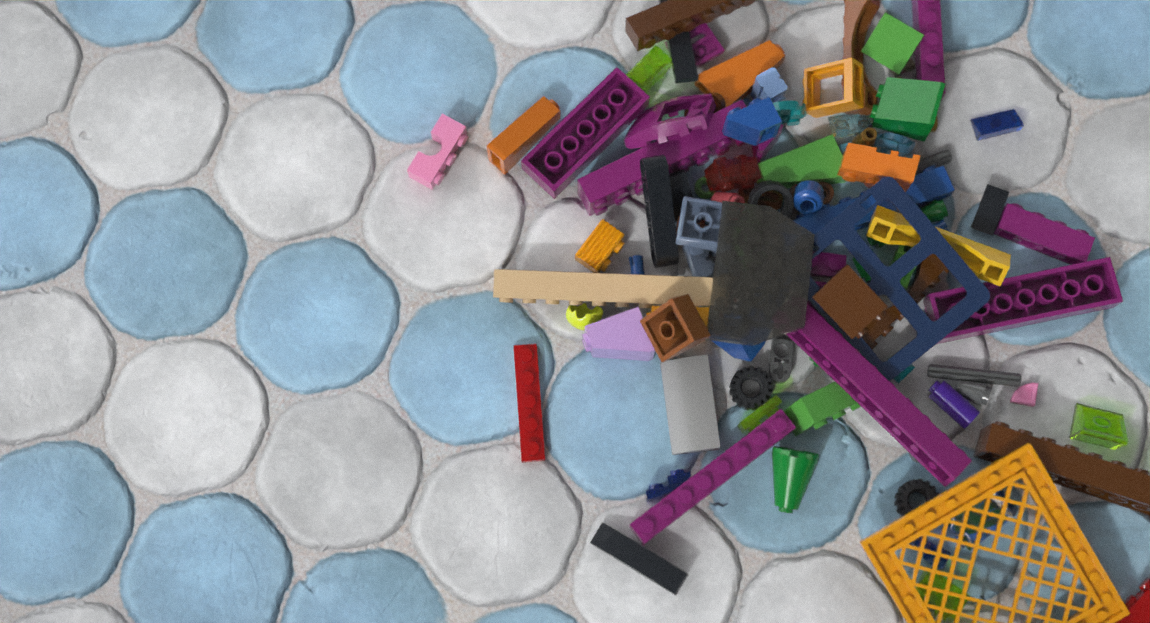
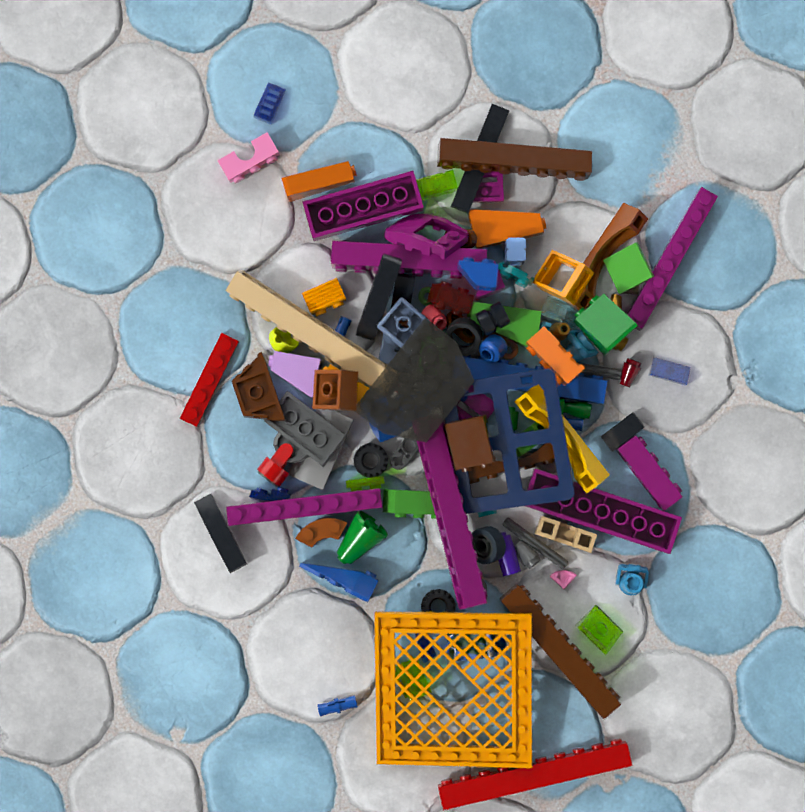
camera: 30 degrees right, 10 degrees up
none -> reddish brown wing [231,352,286,421]
none -> clear blue slope [253,82,286,125]
none -> dark grey plate [257,391,347,487]
none -> dark orange brick [295,518,348,548]
none -> blue wedge [299,562,379,603]
none -> black wheel [472,526,506,565]
none -> black wheel [475,302,511,336]
none -> tan arch [534,516,597,553]
none -> dark azure piece [615,564,649,596]
none -> dark red cone [619,358,642,388]

